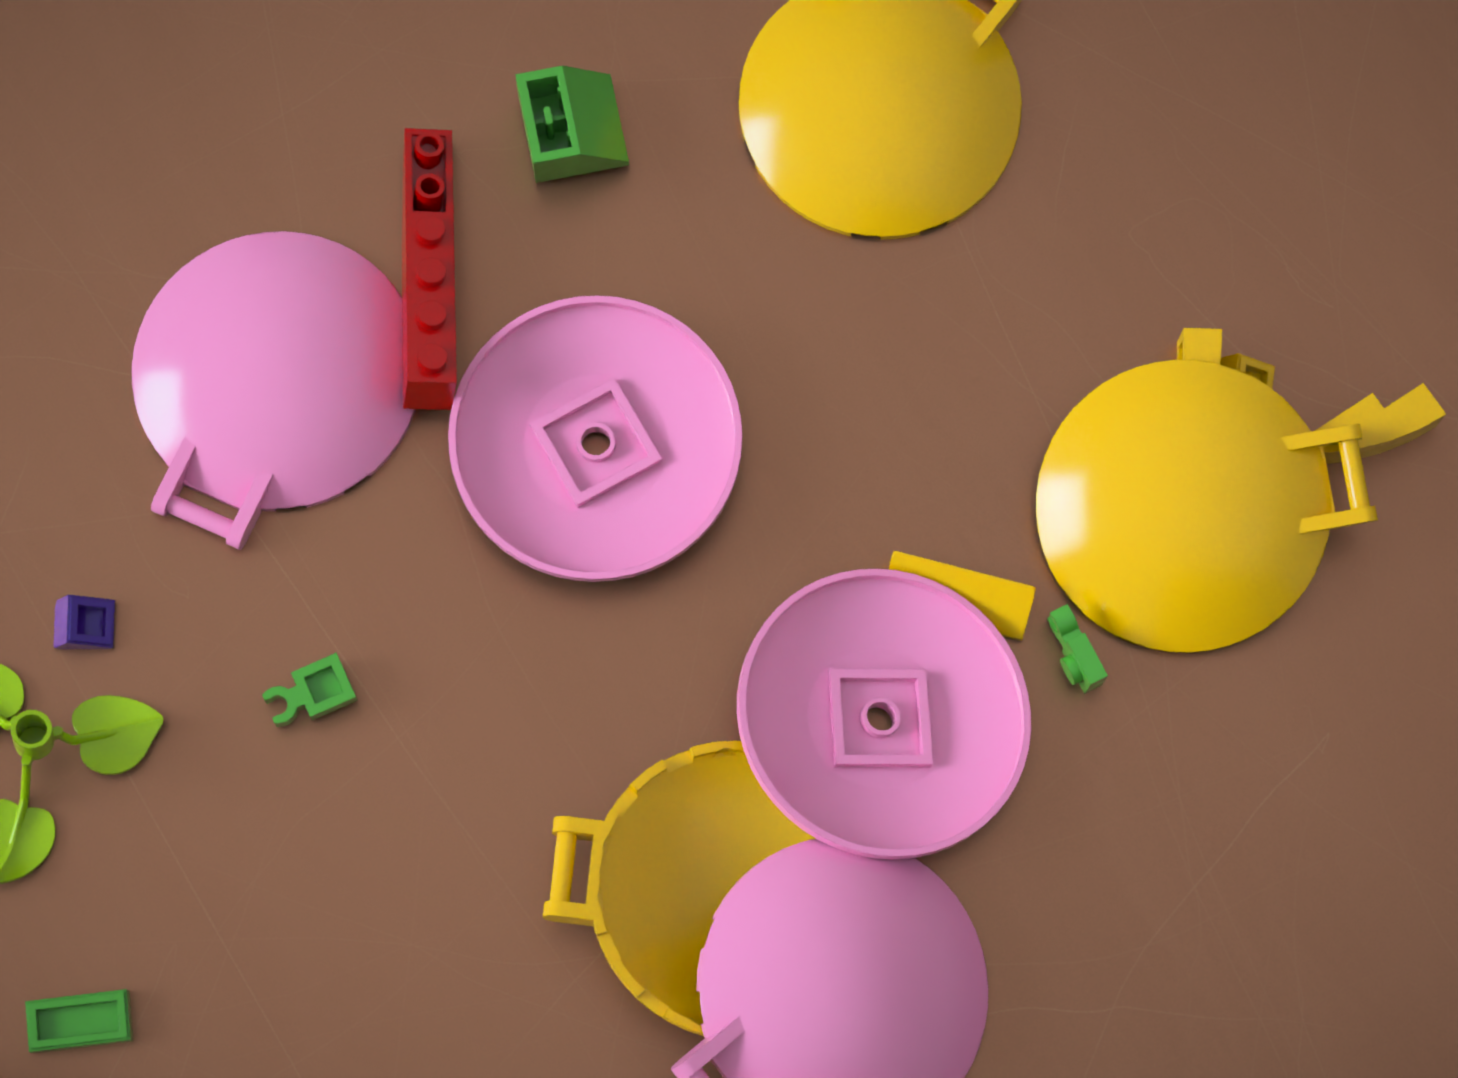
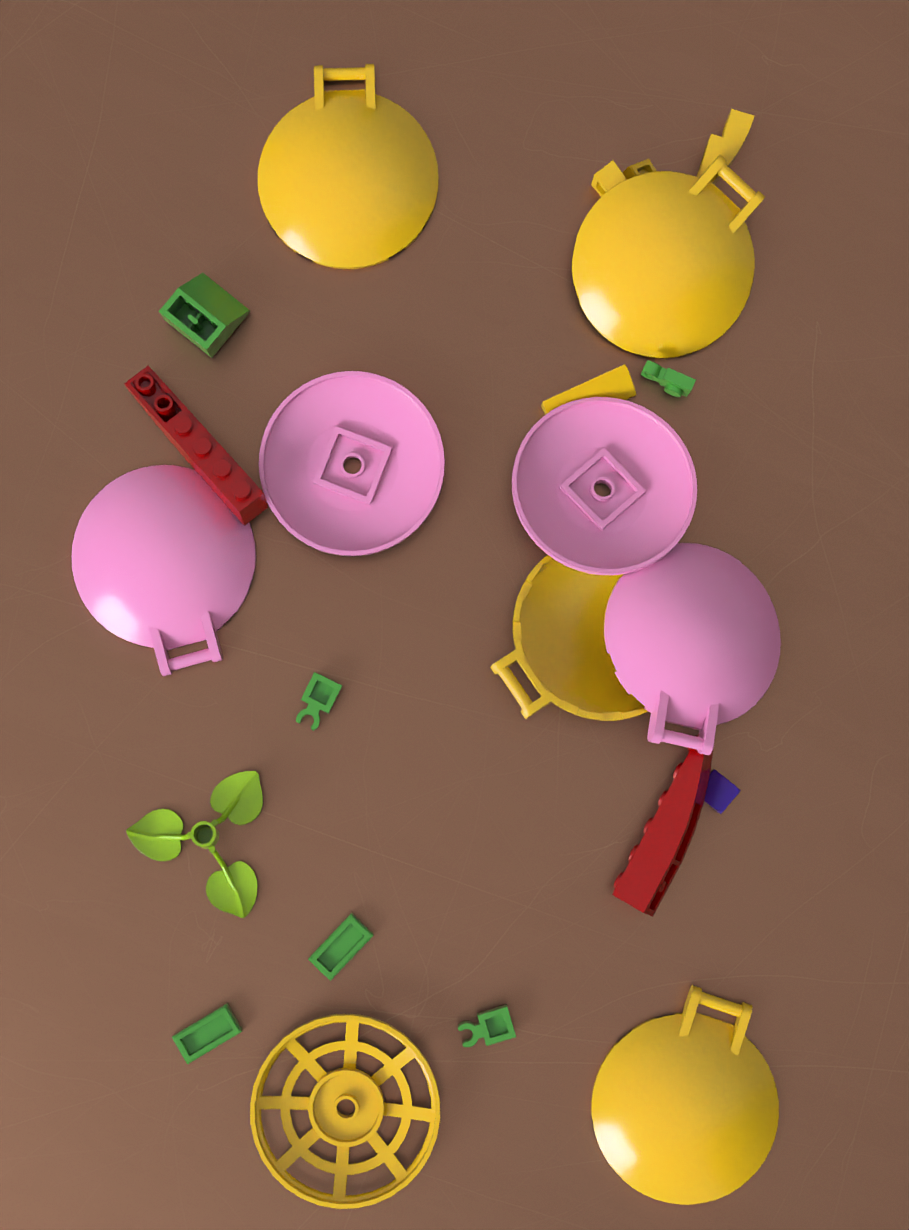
camera: 40 degrees left, 10 degrees up
dark purple slope [53,594,115,649] -> none

